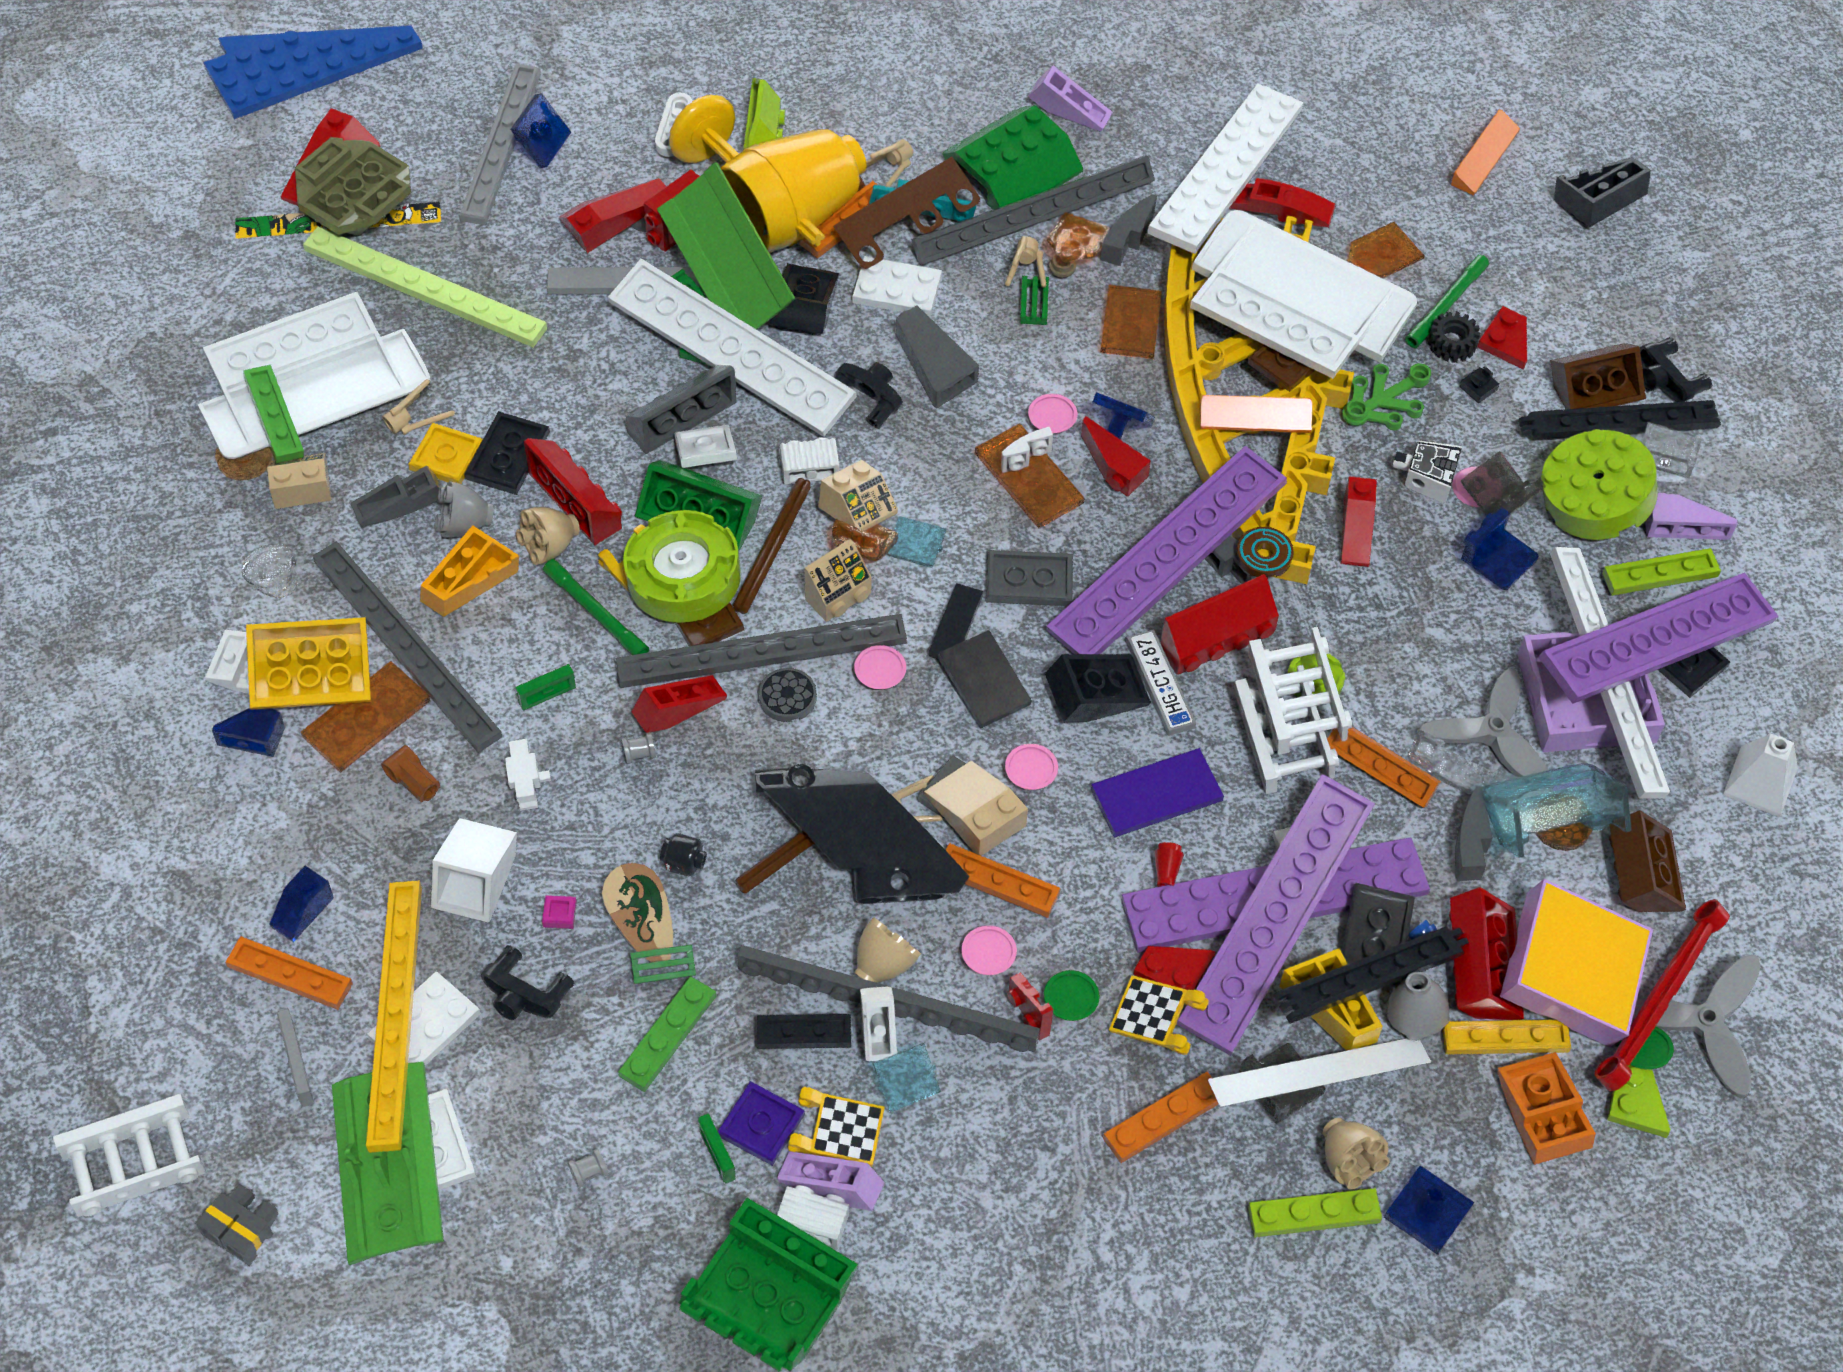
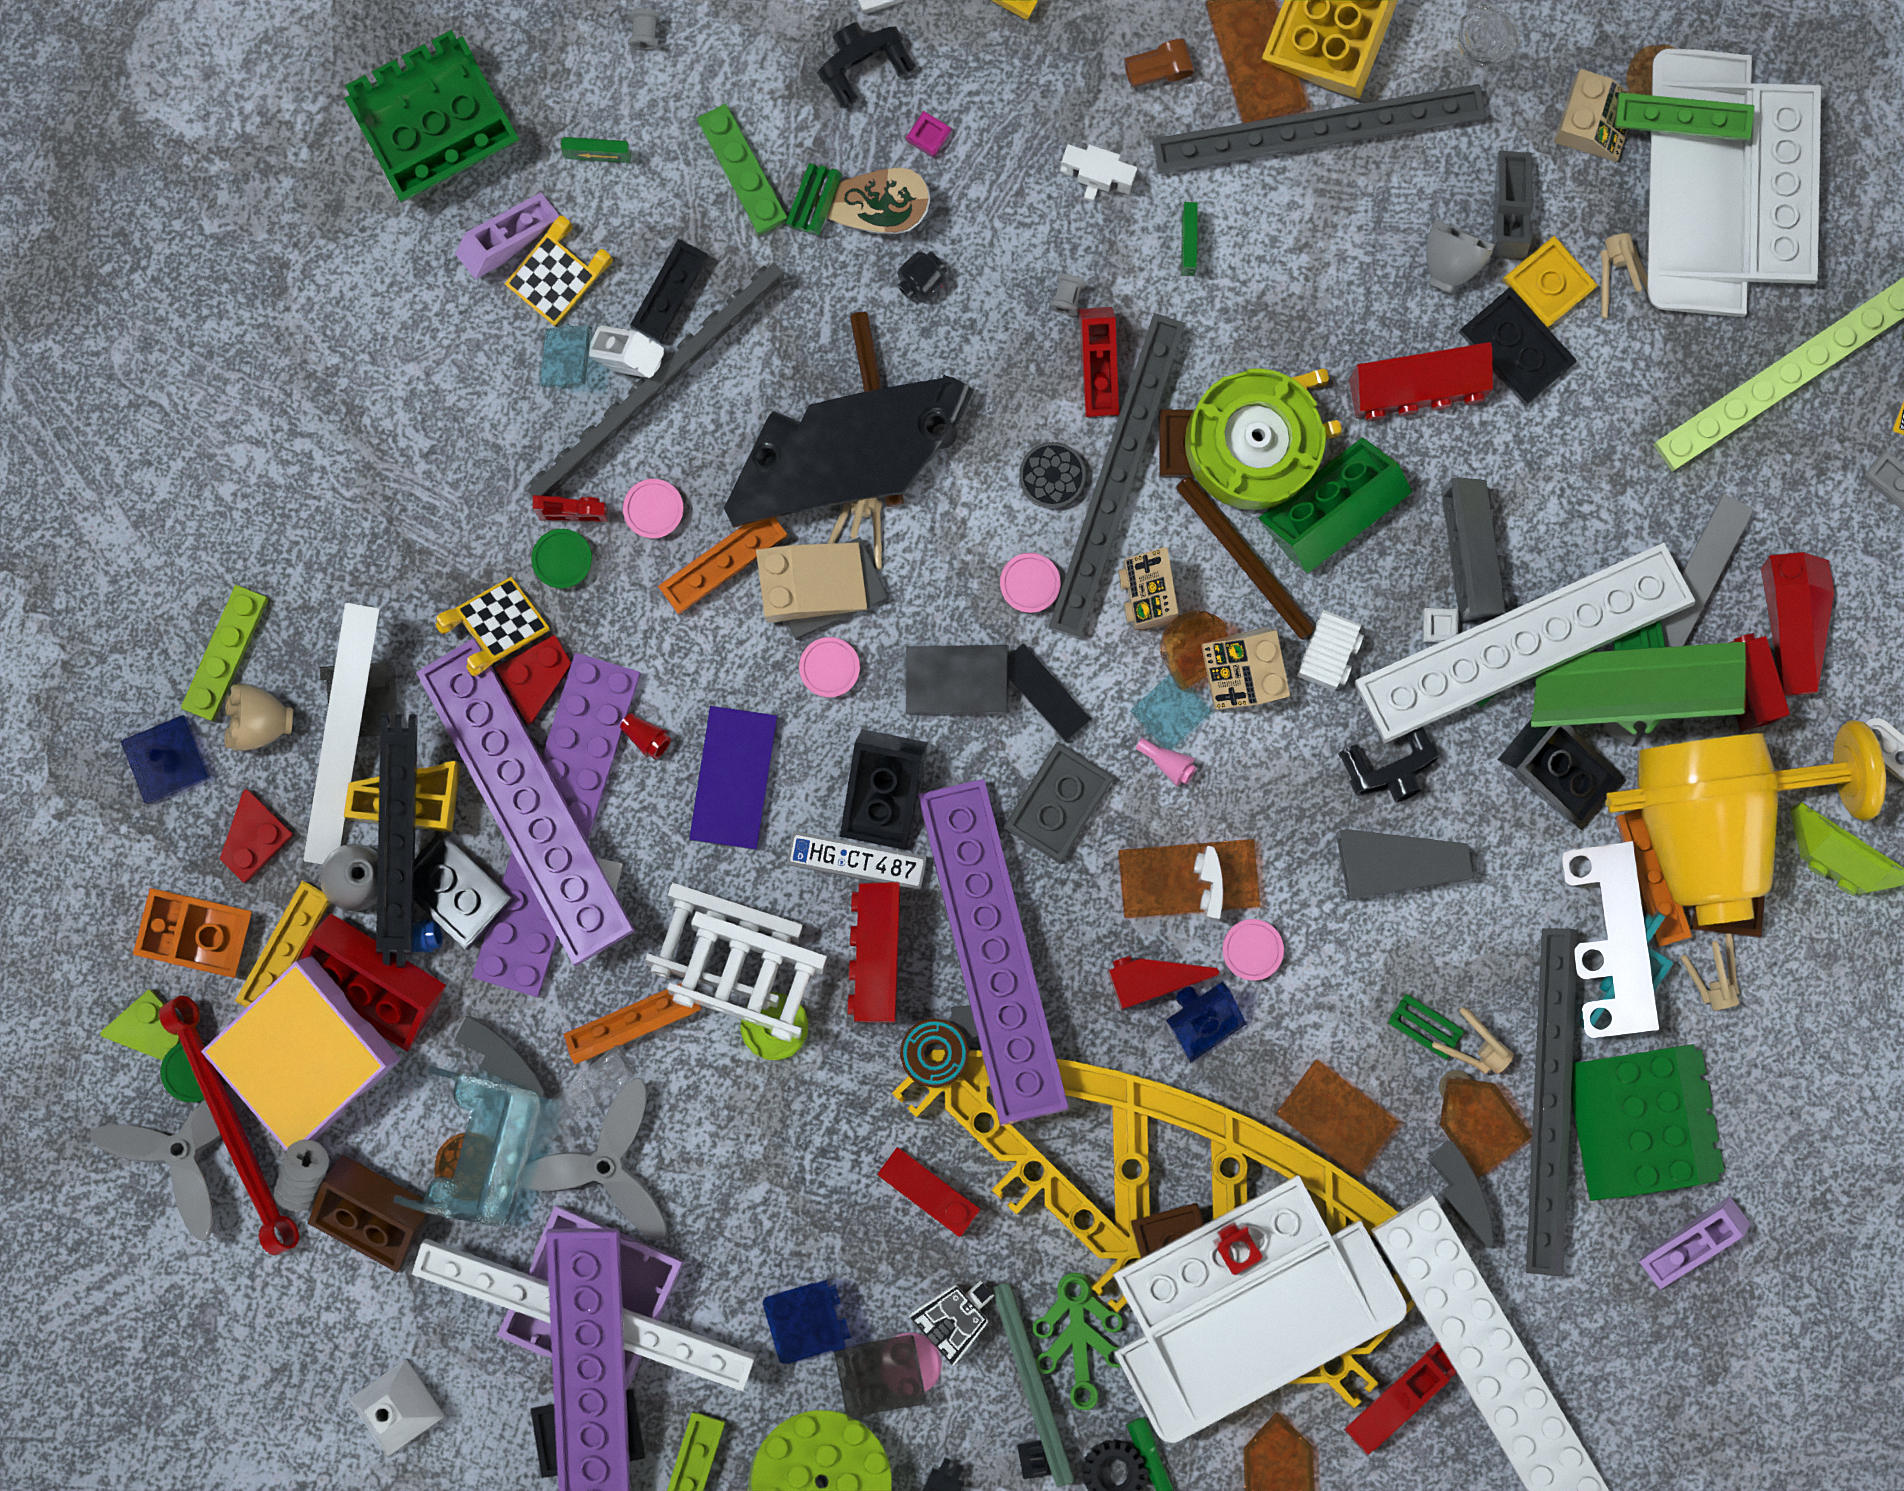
camera: 120 degrees right, 25 degrees up
light orange wedge [420,525,519,617] -> none
white slope [431,818,517,923] -> none
tan piece [516,507,580,565] -> none
green piece [543,559,649,655] -> none
white tile [674,425,737,468] -> none
dark purple tile [718,1081,805,1166] -> none
white brick [777,1185,849,1250] -> none
white plate [852,256,942,317] -> none
tan piece [854,917,921,983] -> none
orange plate [1103,1071,1219,1163] -> none
slope [1200,395,1312,433] -> none
none -> red wing [220,789,294,884]
none -> light grey piece [274,1139,329,1212]
none -> sand green axle [992,1283,1074,1487]
none -> bright pink cone [1136,737,1197,787]
none -> red bracket [1213,1222,1262,1275]
none -> white tile [1422,608,1458,644]

